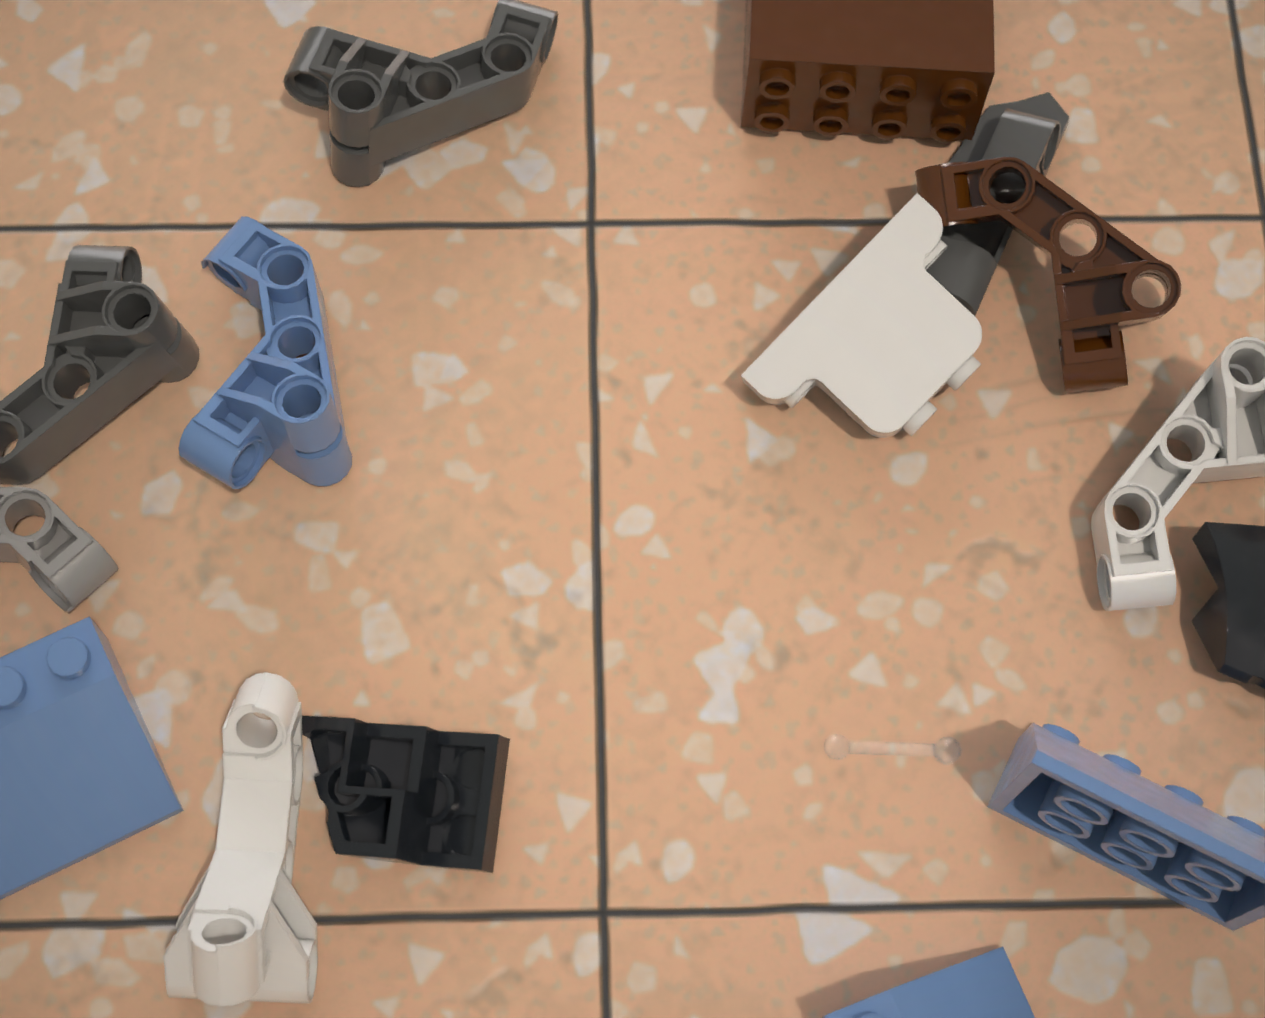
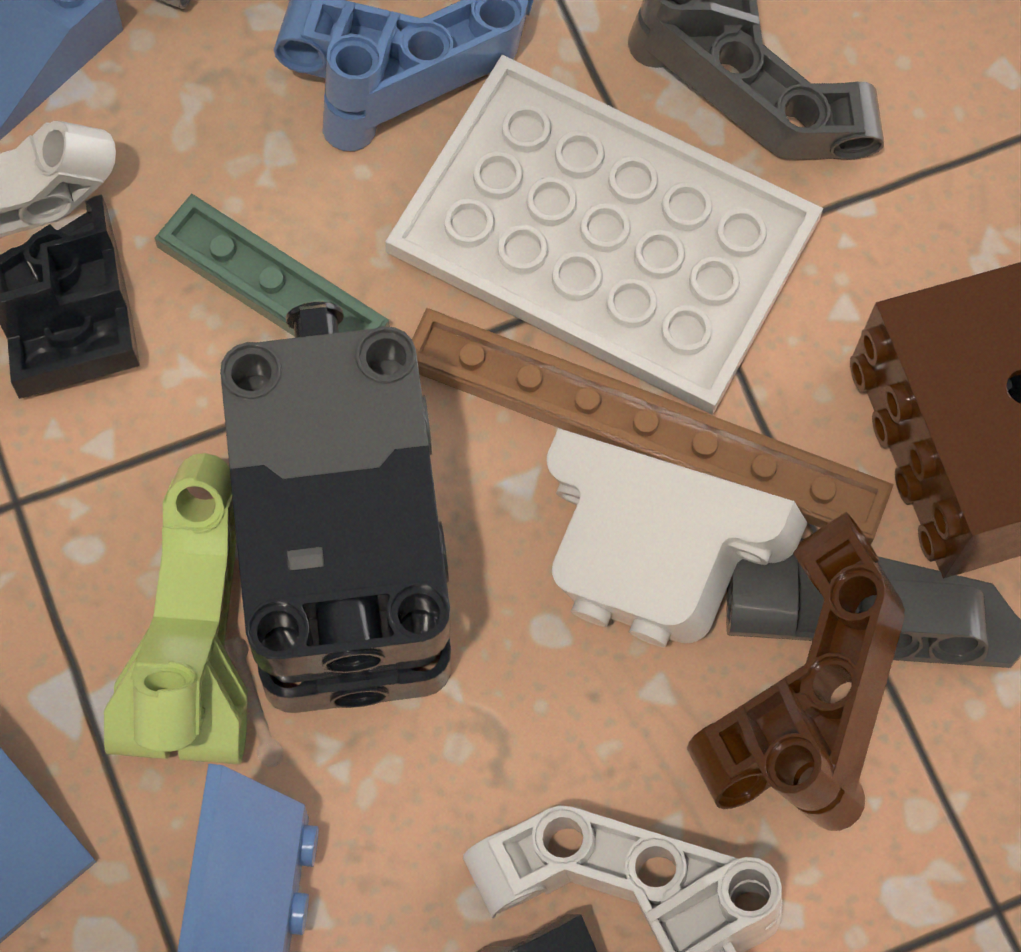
camera: 70 degrees right, 0 degrees up
none -> yellowish green connector [104,453,248,765]
none -> sand green tile [155,193,390,337]
none -> black piece [220,301,451,713]
none -> white plate [385,55,823,415]
none -> medium nougat tile [412,308,894,545]

